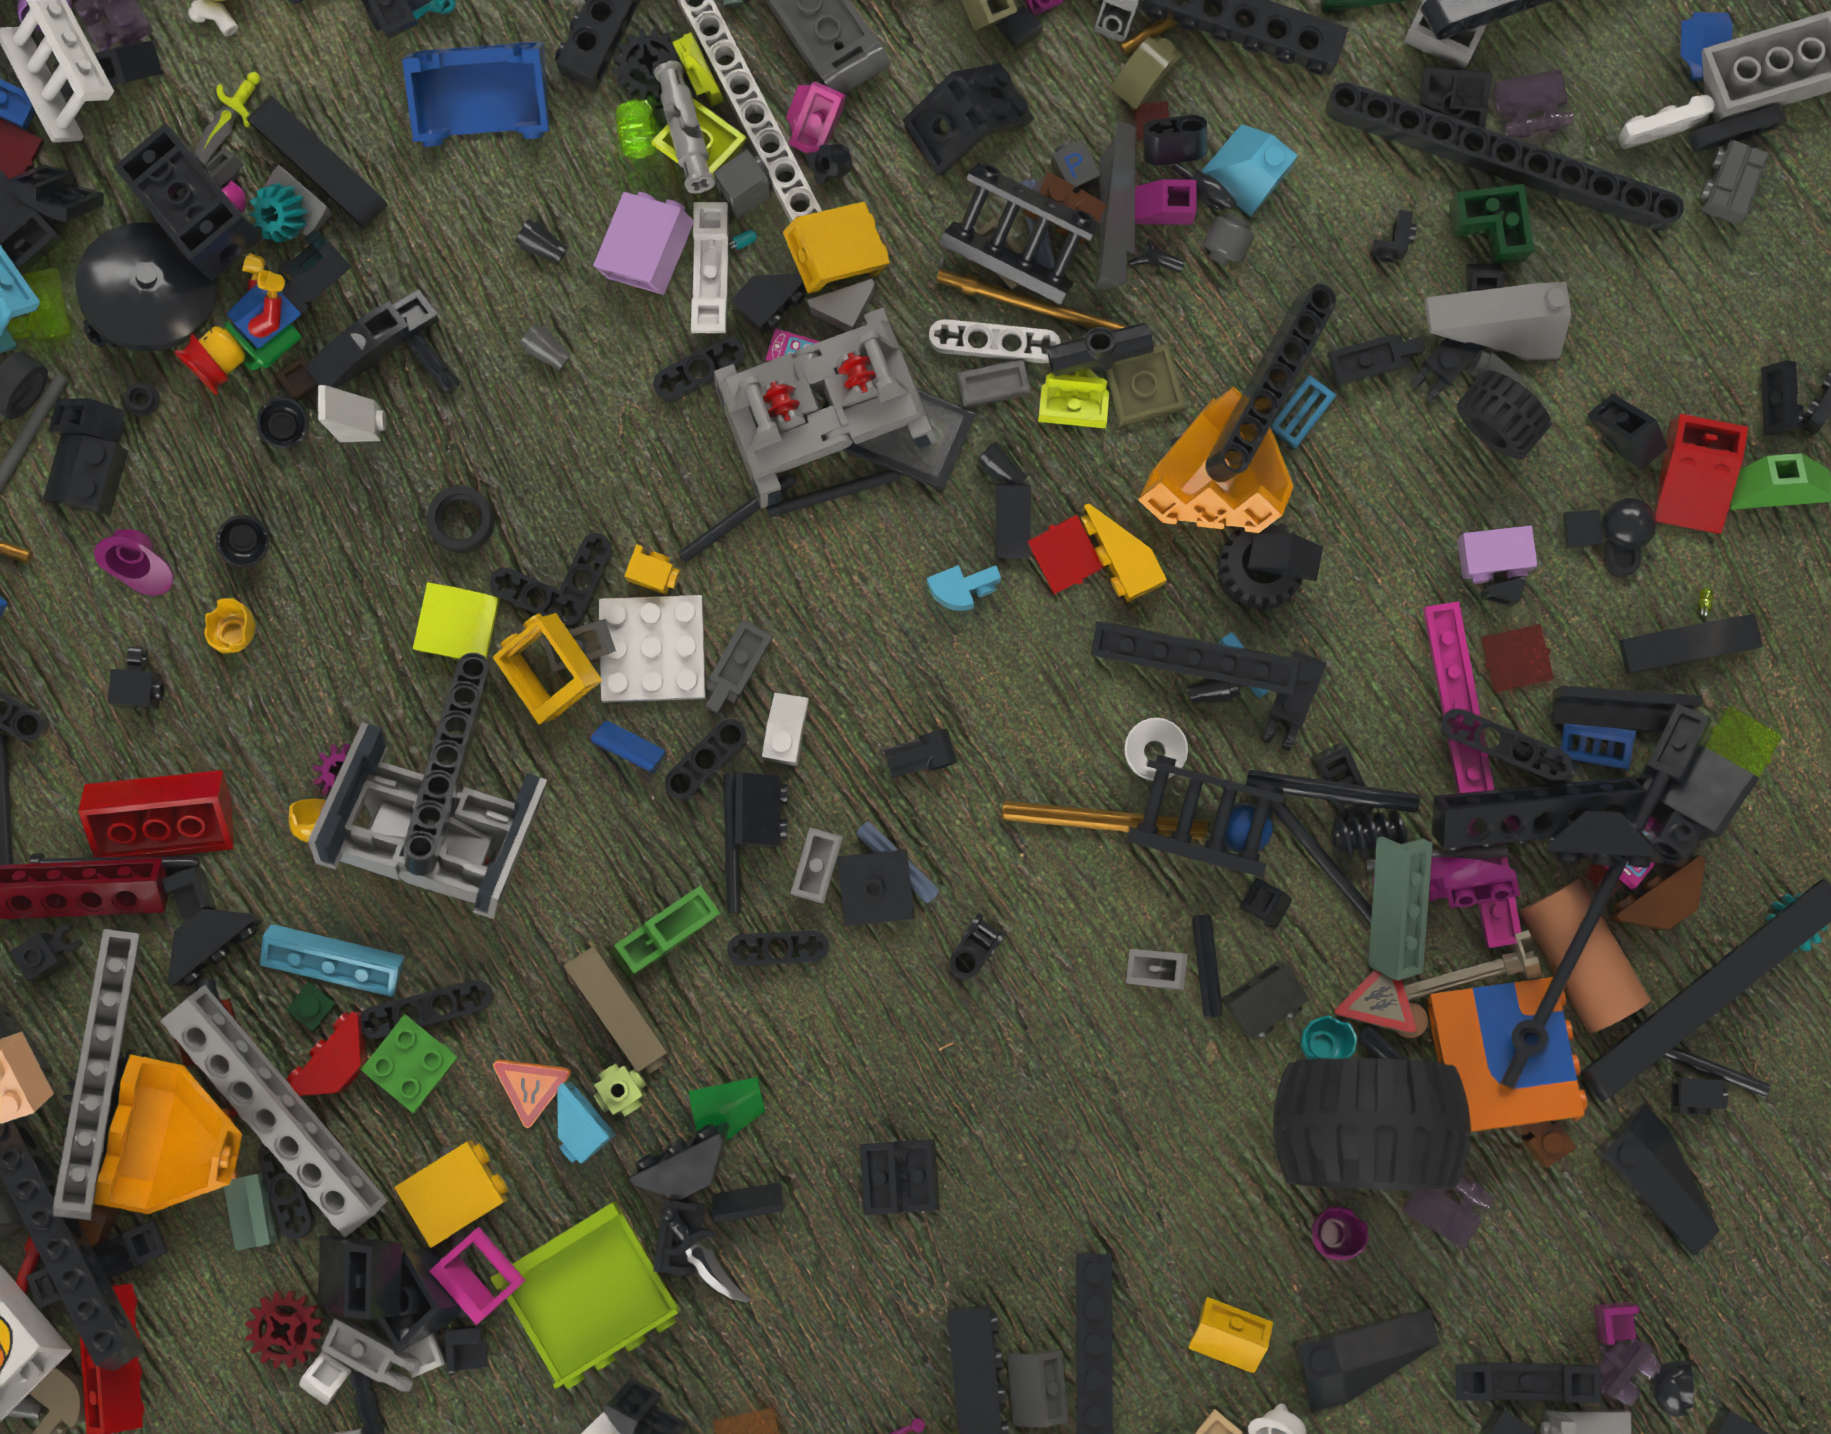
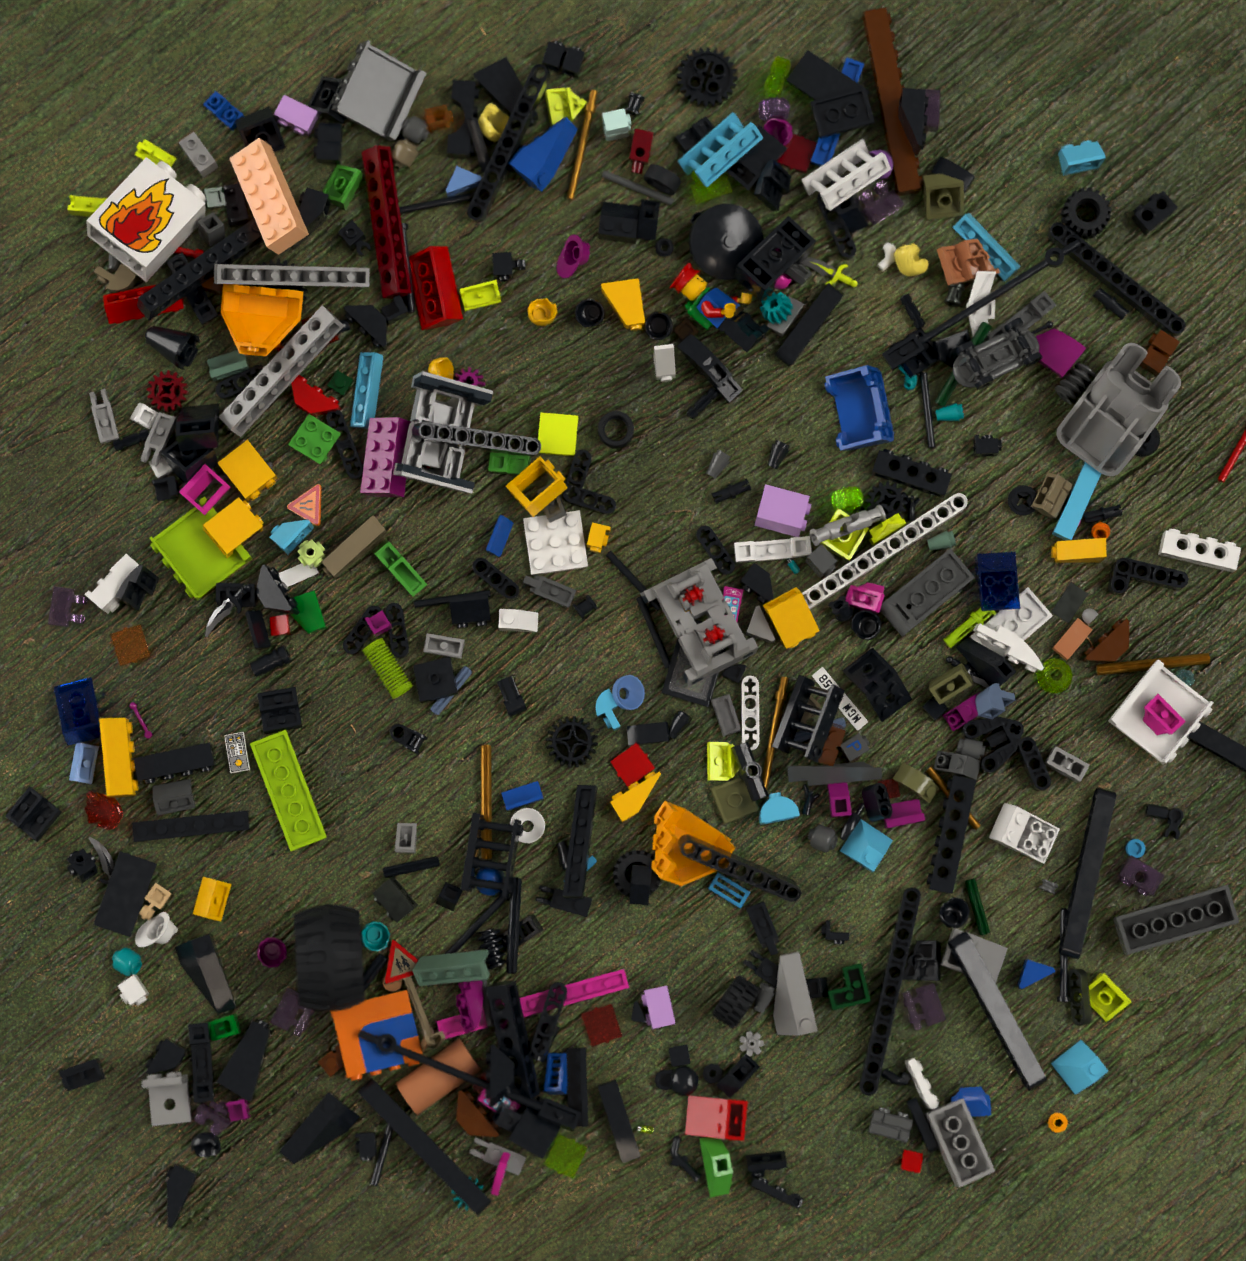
camera: 80 degrees right, 0 degrees up
none -> black cone [145,326,200,370]
none -> yellow panel [203,497,264,558]
none -> green slope [208,1014,242,1042]
none -> black slope [217,1019,272,1102]
none -> tile [224,732,250,774]
none -> black axle [250,645,292,677]
none -> lime plate [250,730,327,852]
none -> red slope [269,614,291,637]
none -> white sticker [279,563,319,587]
none -> black beam [343,606,382,655]
none -> magenta brick [360,417,411,497]
none -> lime piece [362,638,413,699]
none -> magenta panel [365,611,393,637]
none -> neon yellow hinge [460,280,502,311]
none -> light grey hinge [469,1137,526,1176]
none -> bright green slope [488,452,531,475]
none -> dark pink tile [491,1152,510,1196]
none -> blue panel [501,781,544,811]
none -> black gear [546,716,598,768]
none -> black bush [573,595,598,619]
none -> yellow slope [601,278,645,331]
none -> medium blue piece [612,675,645,710]
none -> black piece [669,1135,703,1183]
none -> black plate [703,1064,722,1083]
none -> black pin [711,478,751,504]
none -> black tile [721,664,747,684]
none -> light grey plant [739,1031,764,1056]
none -> medium azure brick [759,792,800,825]
none -> white sticker [812,667,868,731]
none -> black beam [816,193,856,260]
none -> black hair [851,610,882,640]
none -> black arm [881,1068,911,1086]
none -> magenta panel [884,799,925,829]
none -> red slope [900,1149,923,1173]
none -> black bar [902,492,920,521]
none -> black hair [939,897,970,928]

